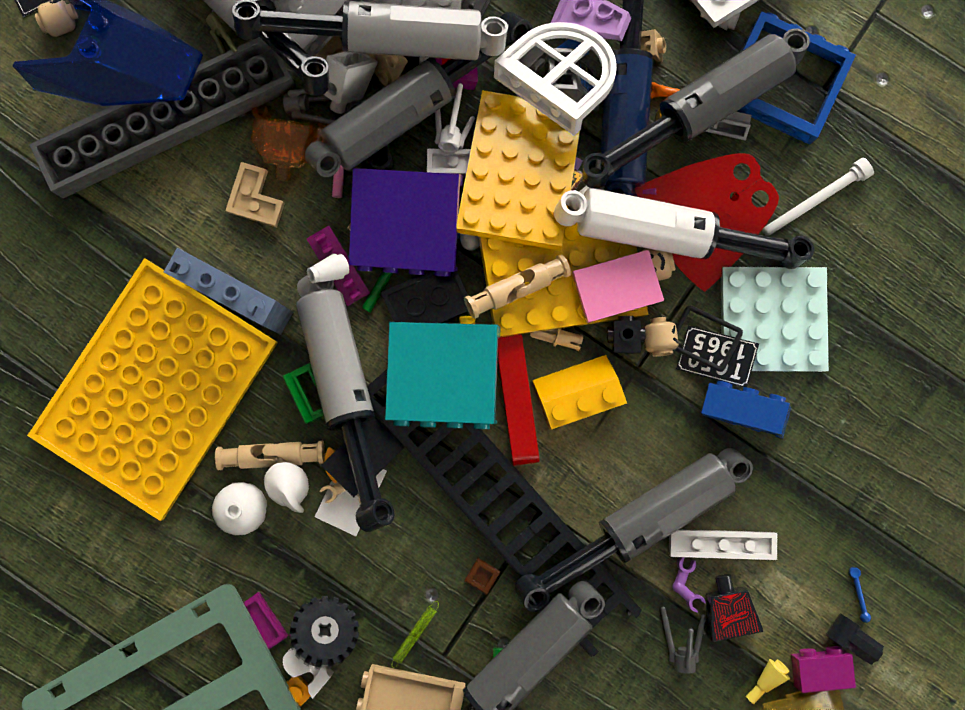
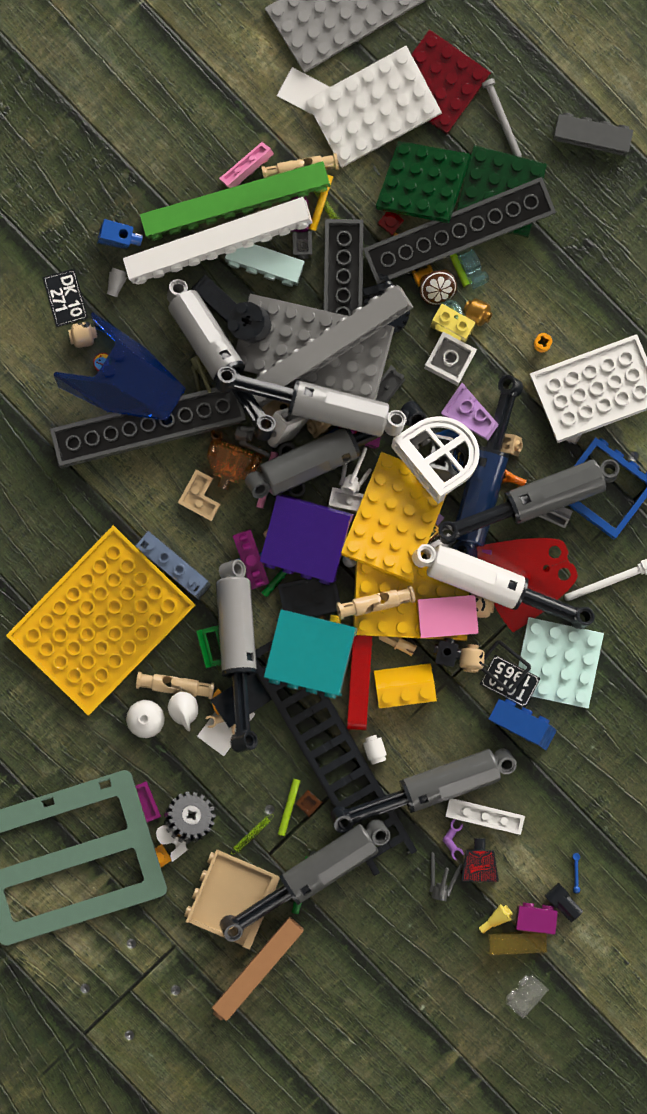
camera: 15 degrees right, 0 degrees up
white cone [307,254,349,283] -> none
none -> lime bar [278,778,301,836]
none -> white brick [363,735,387,765]

